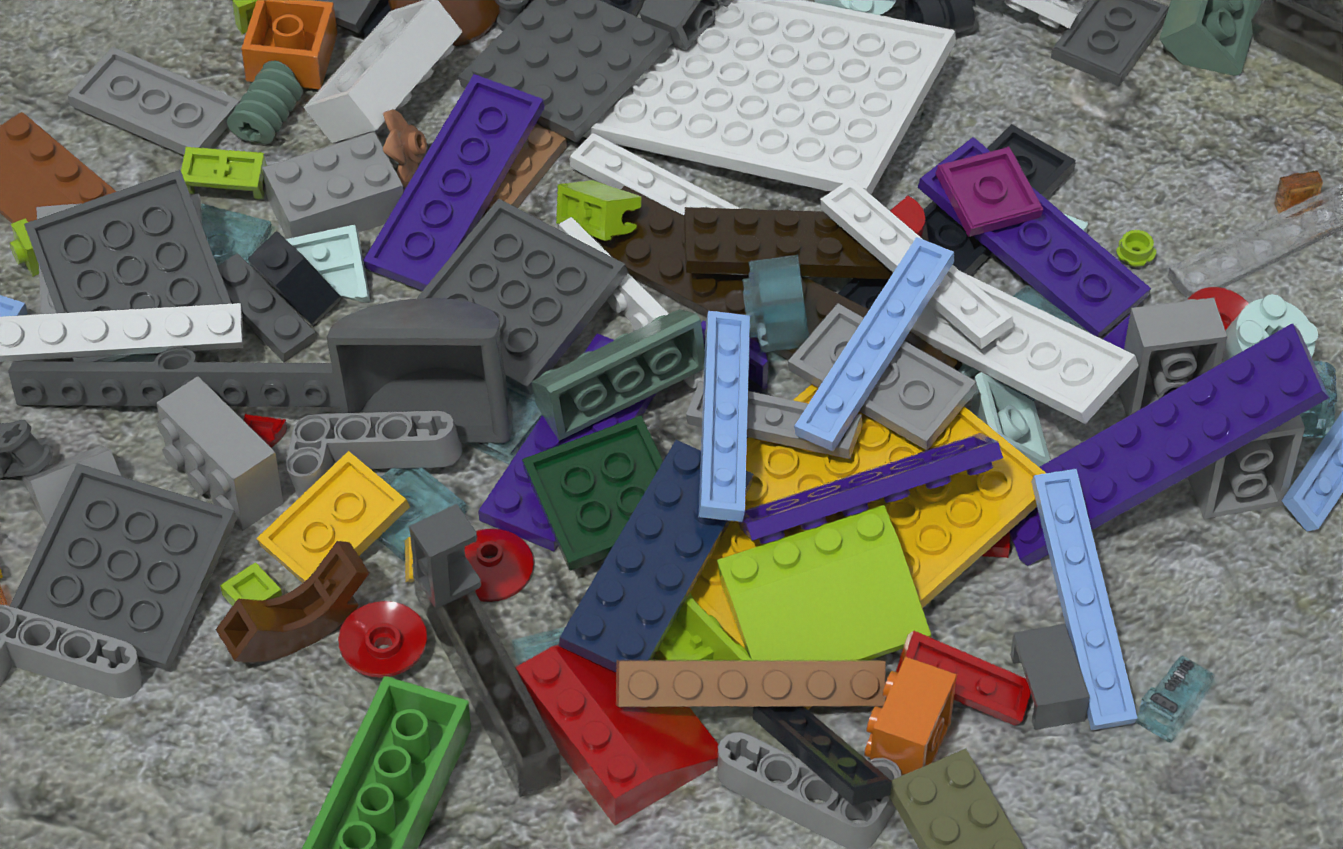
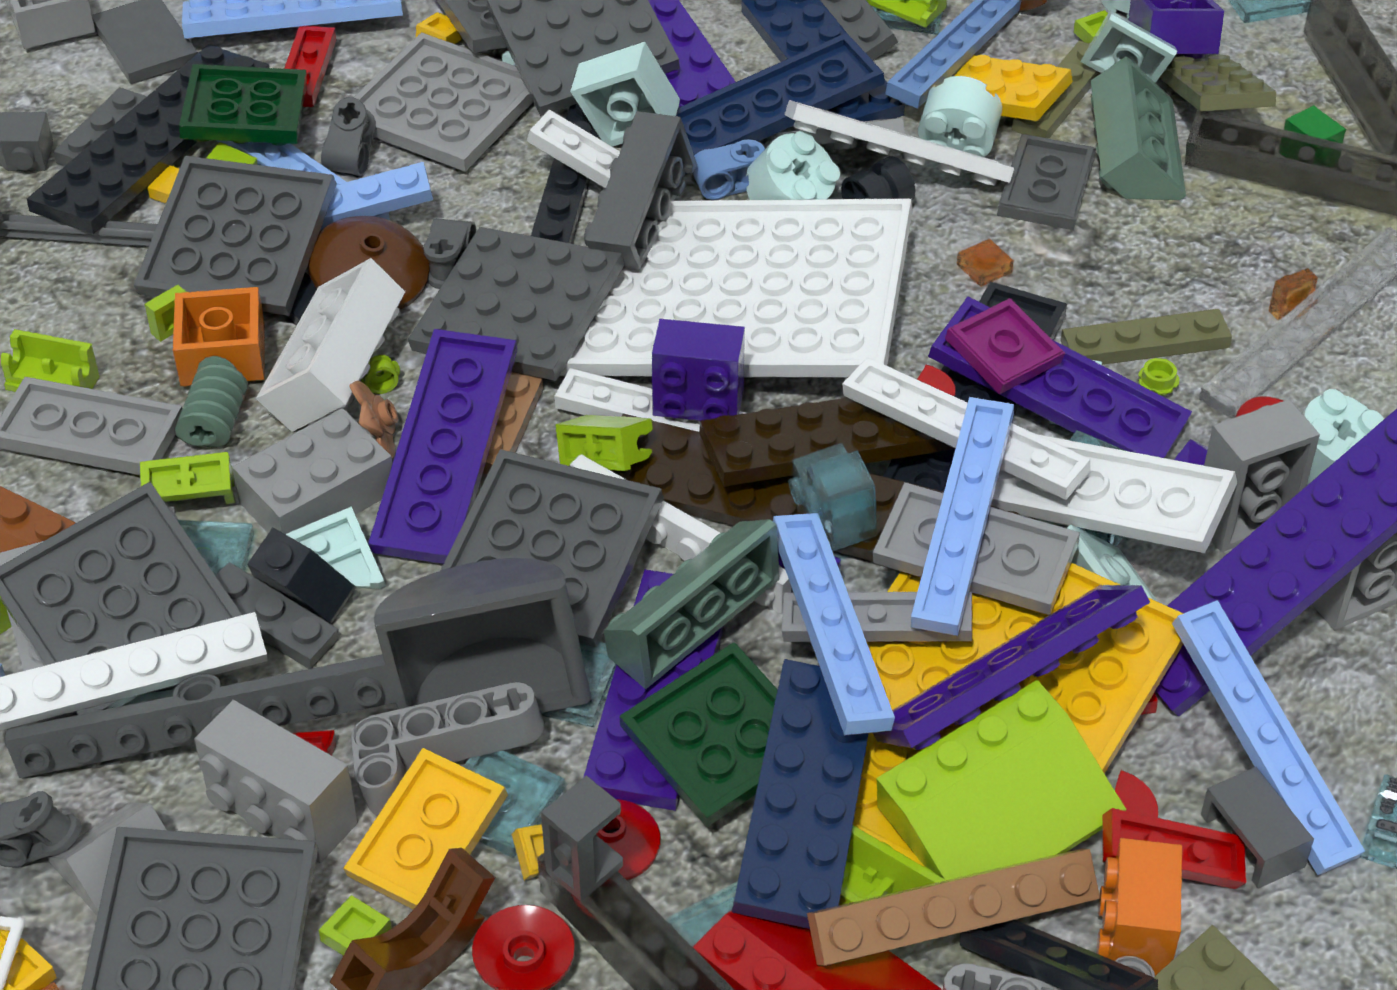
camera: 15 degrees left, 5 degrees down
none -> lime hinge [1,329,100,392]
none -> lime plate [361,355,400,394]
none -> dark purple brick [652,318,745,421]
none -> clear orange plate [957,238,1014,287]
none -> olive plate [1060,309,1232,365]
none -> red tile [1115,770,1158,818]

